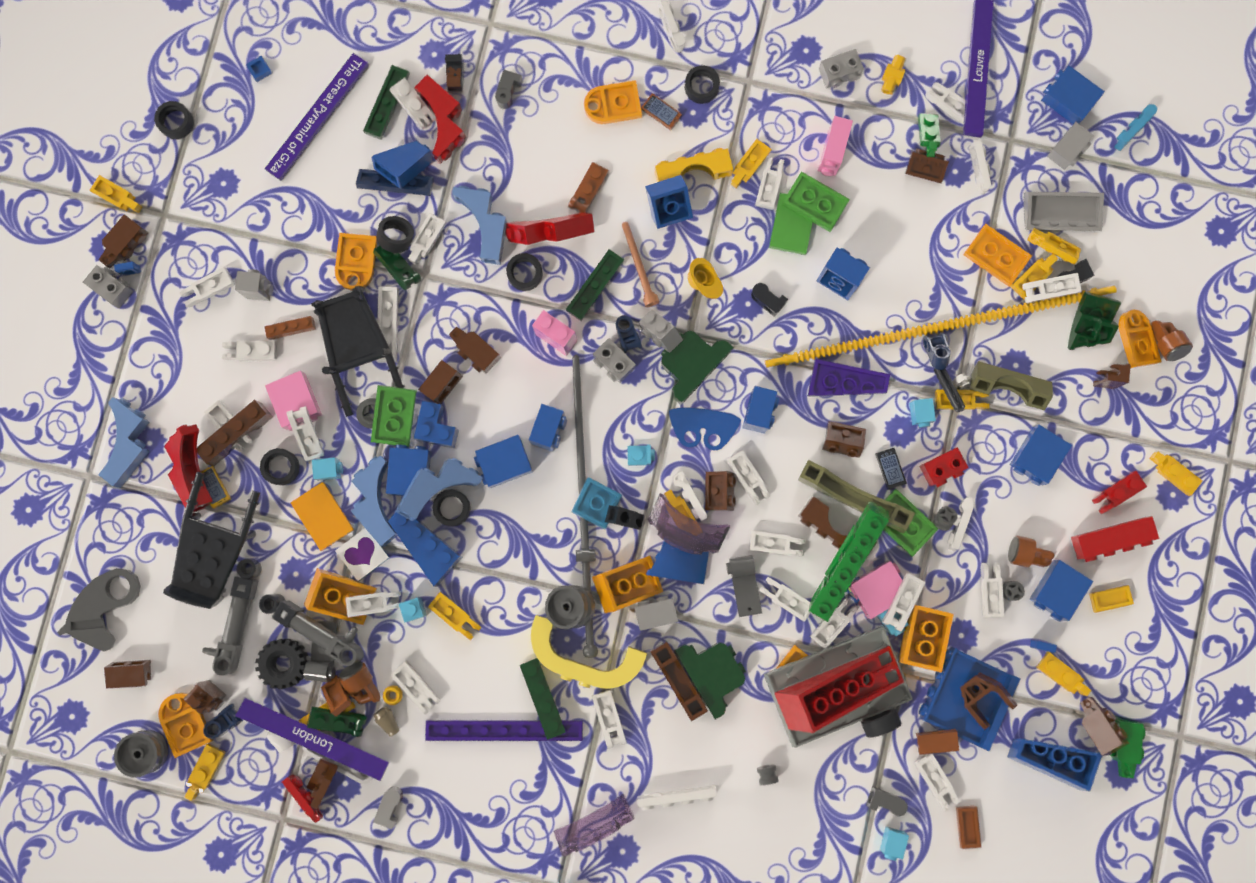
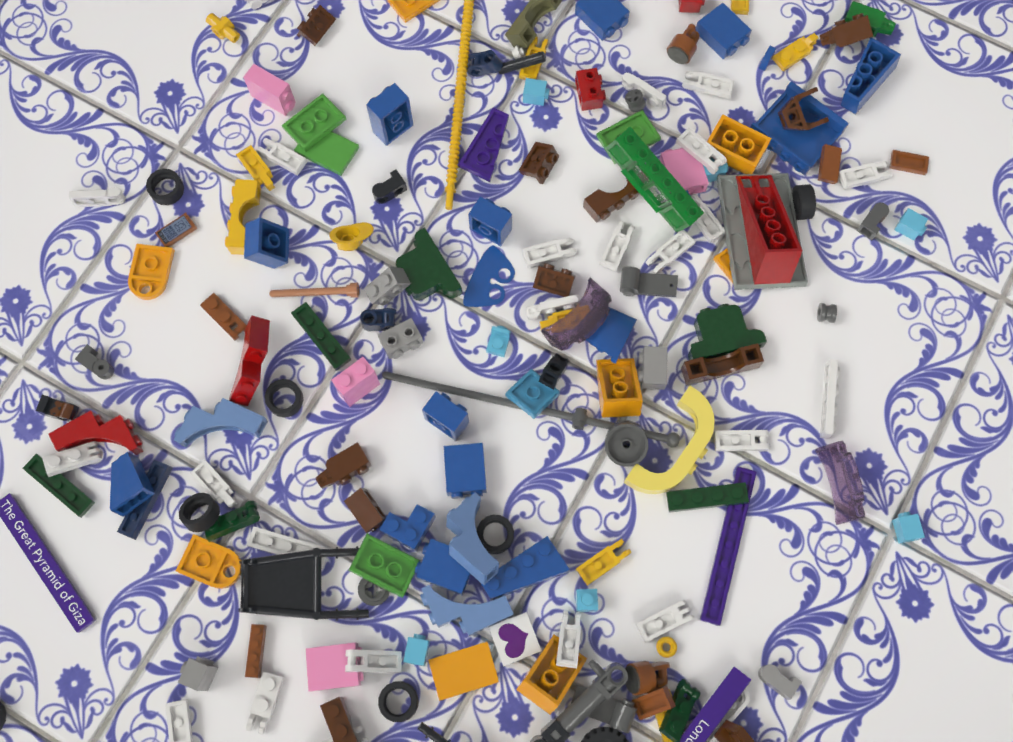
camera: 75 degrees left, 10 degrees down
dark tan cone [373,706,400,737] -> none
olive arch [798,460,915,534] -> none
light grey brick [818,49,864,88] -> none
tile [875,448,907,490] -> none
hinge [918,113,941,157] -> none
dark grey wheel [1003,581,1025,601] -> none

